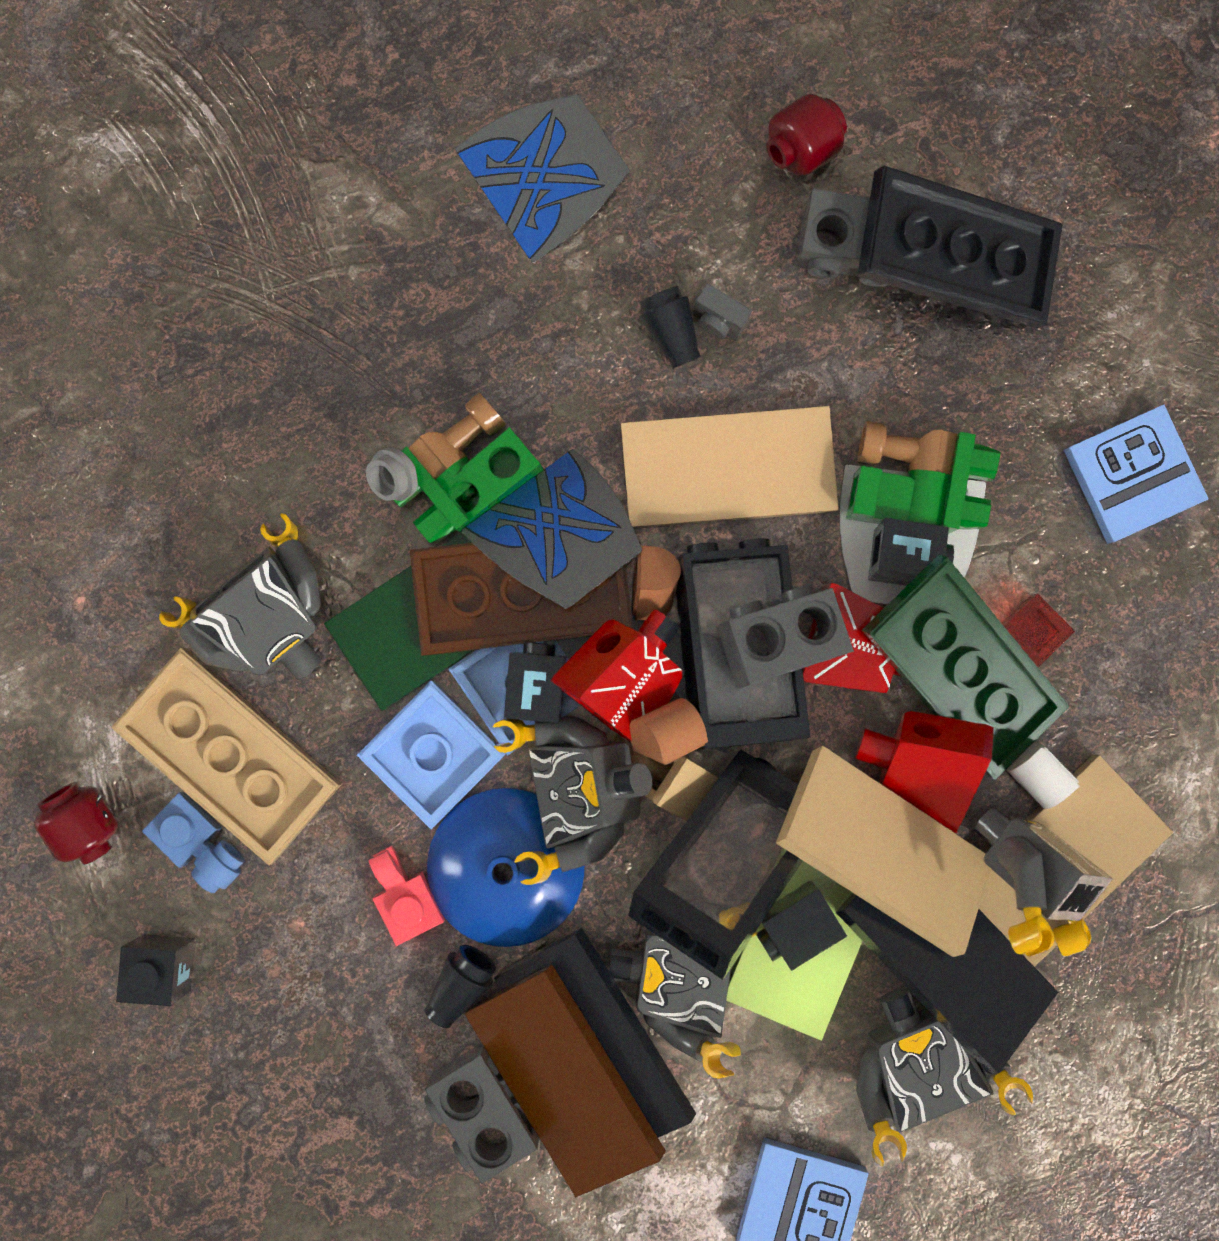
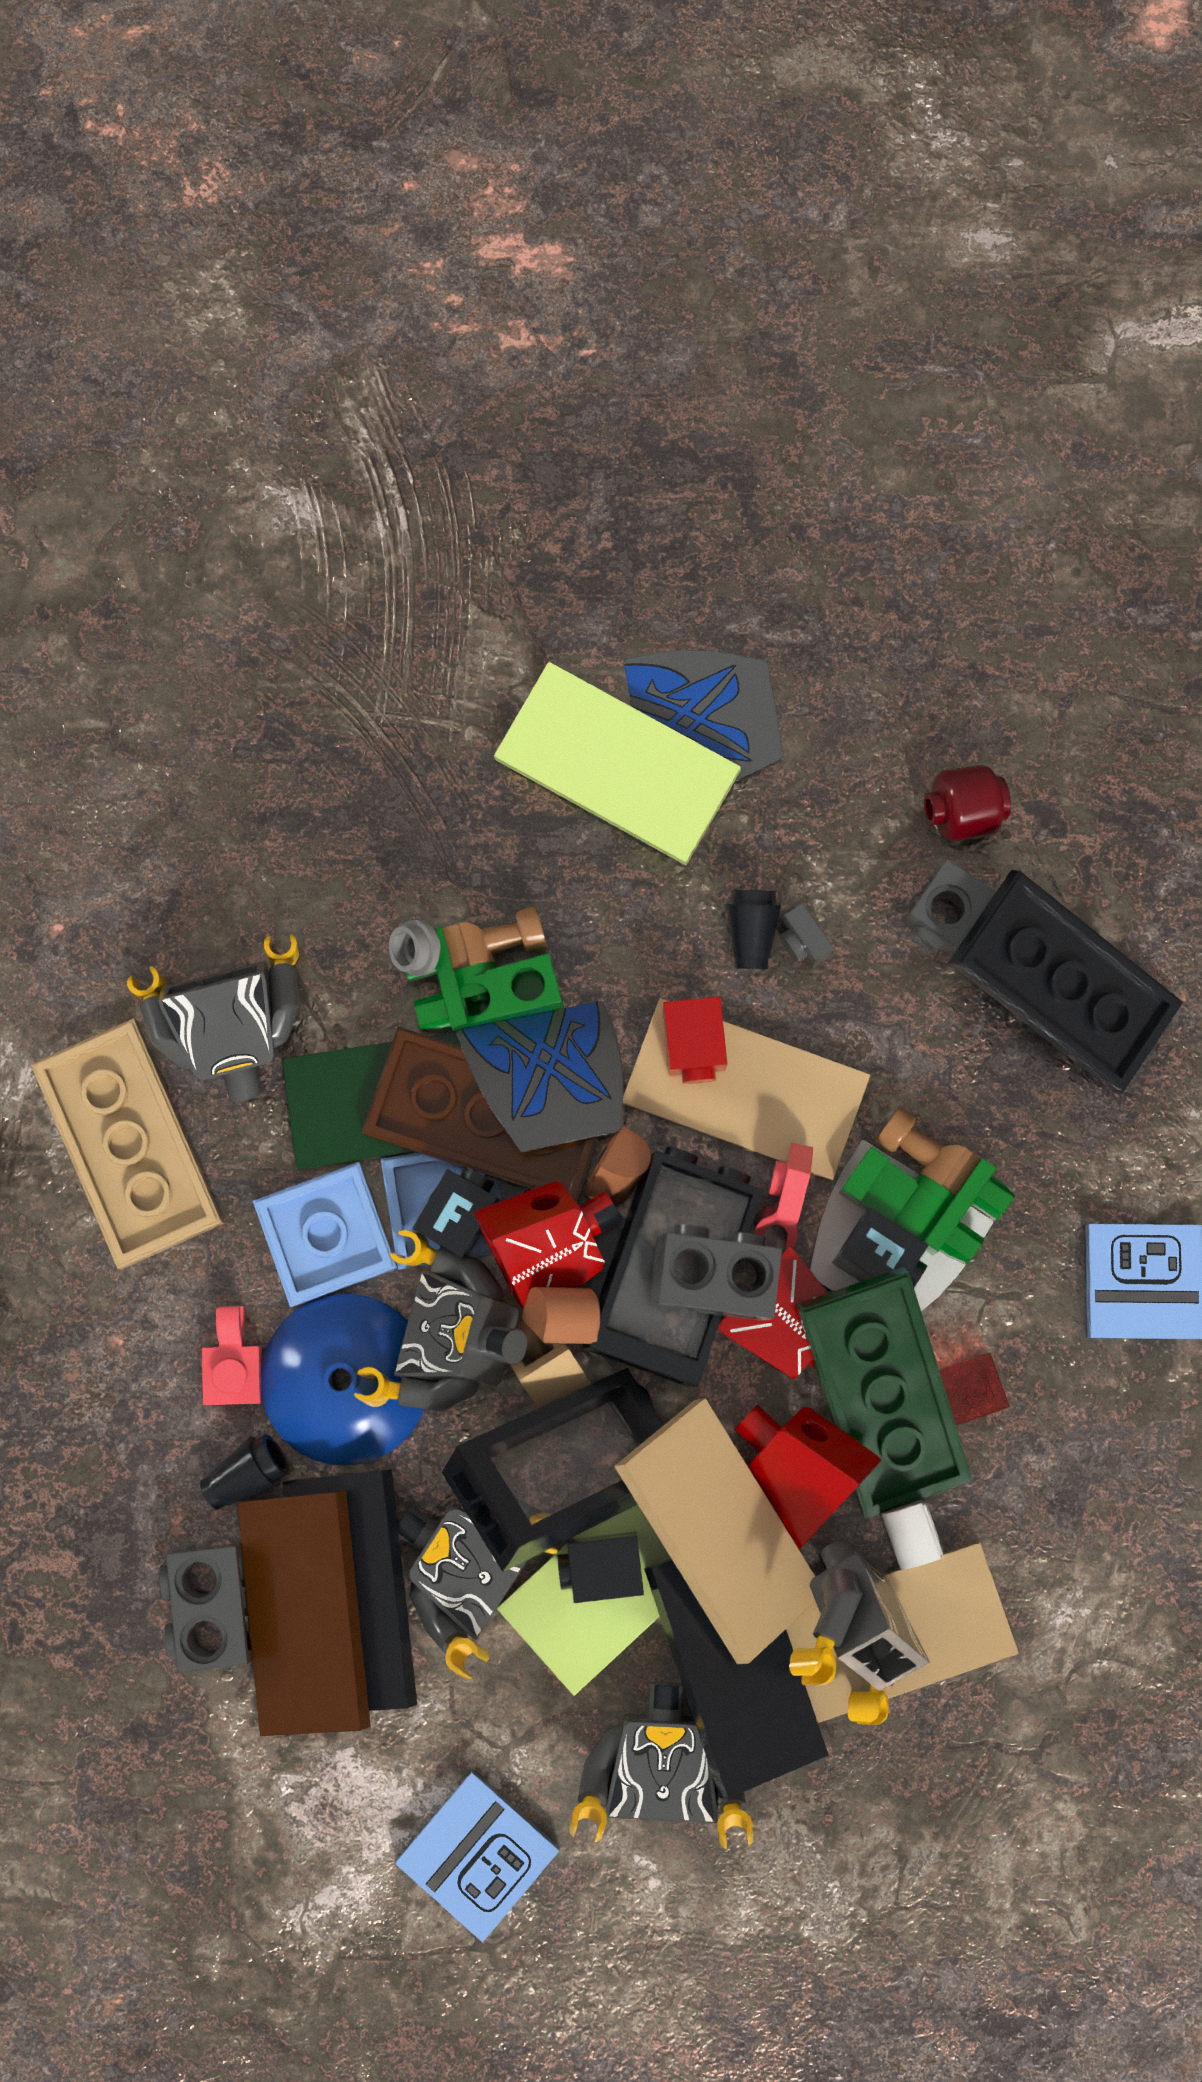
camera: 25 degrees right, 5 degrees down
medium blue plate [142,792,245,893] -> none
none -> yellowish green tile [494,662,741,865]
none -> red brick [663,996,728,1084]
none -> coral plate [755,1142,814,1248]

